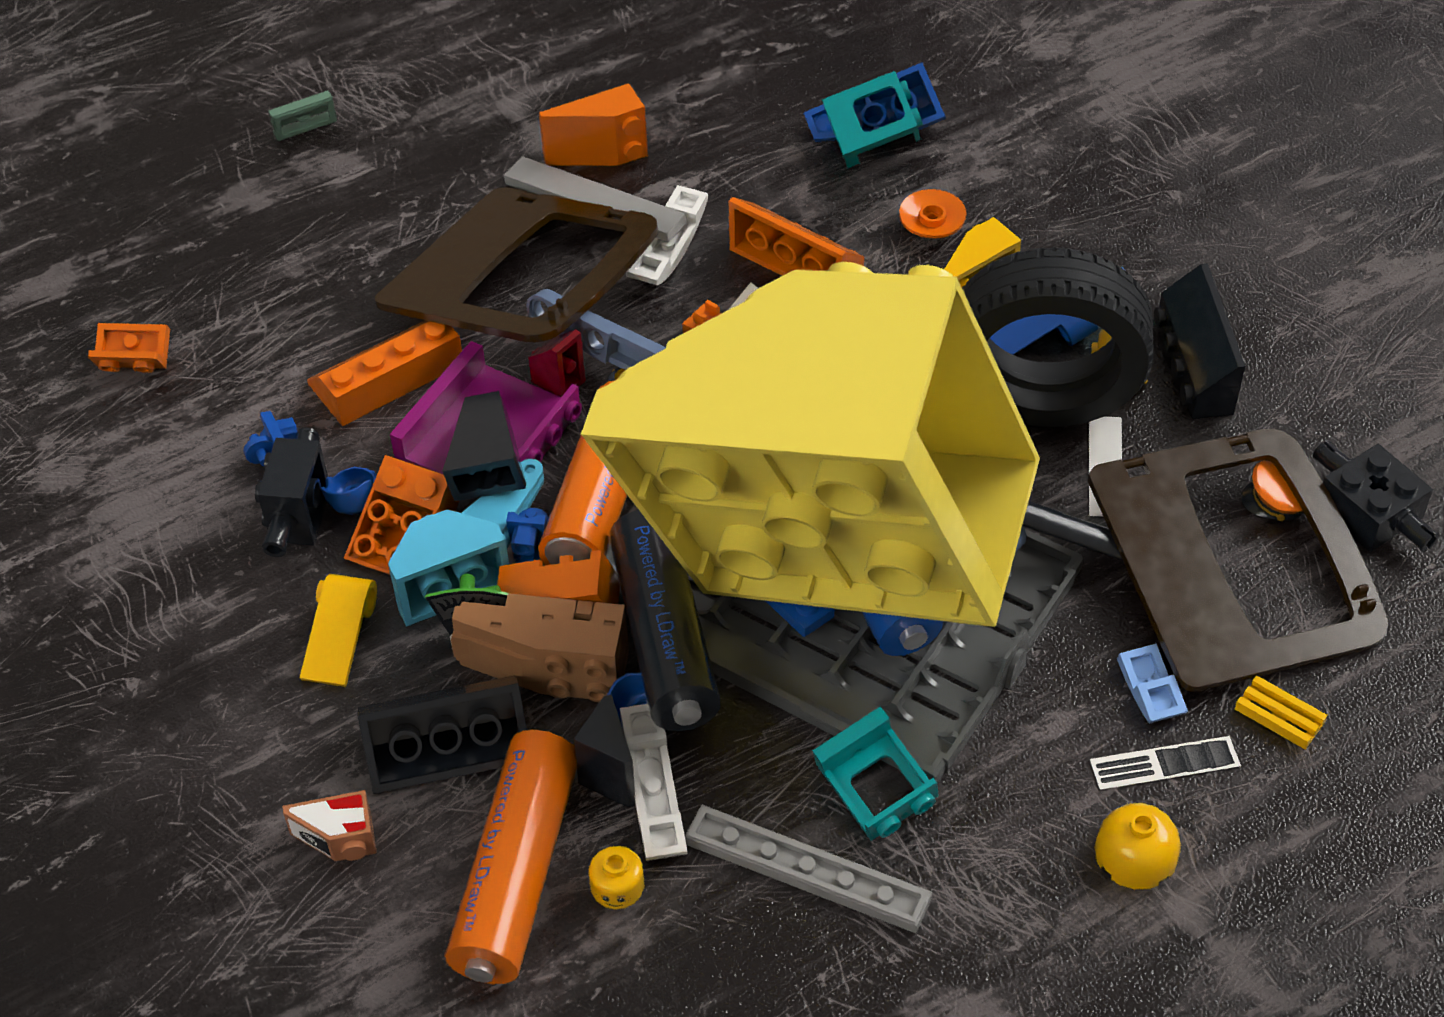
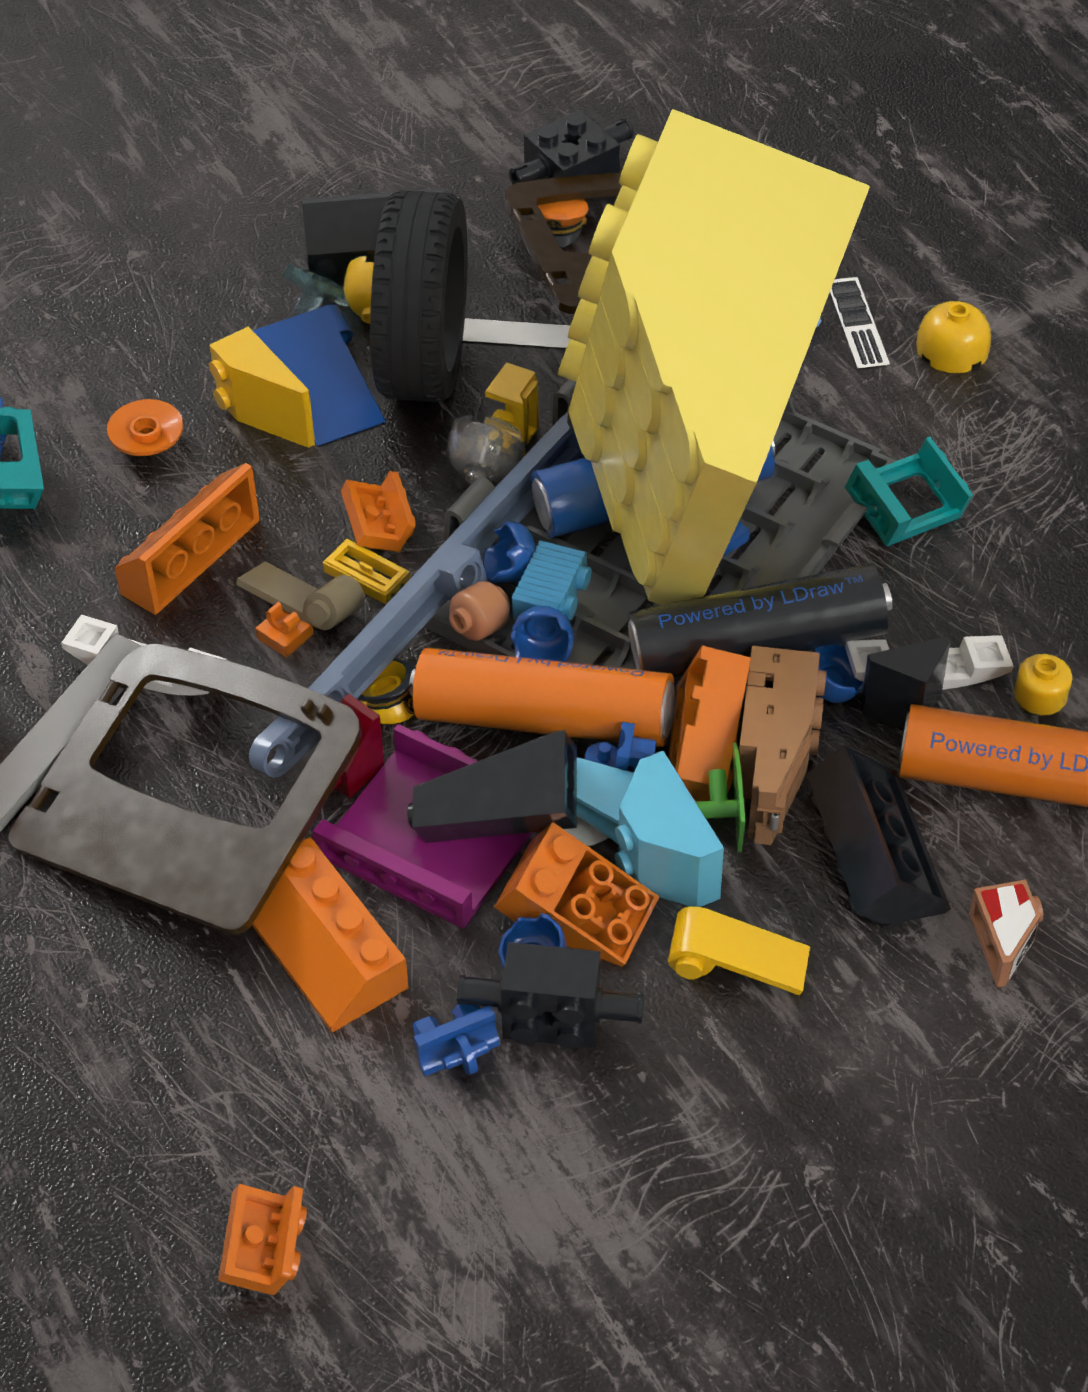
camera: 90 degrees left, 0 degrees up
light grey tile [685,805,932,933] -> none

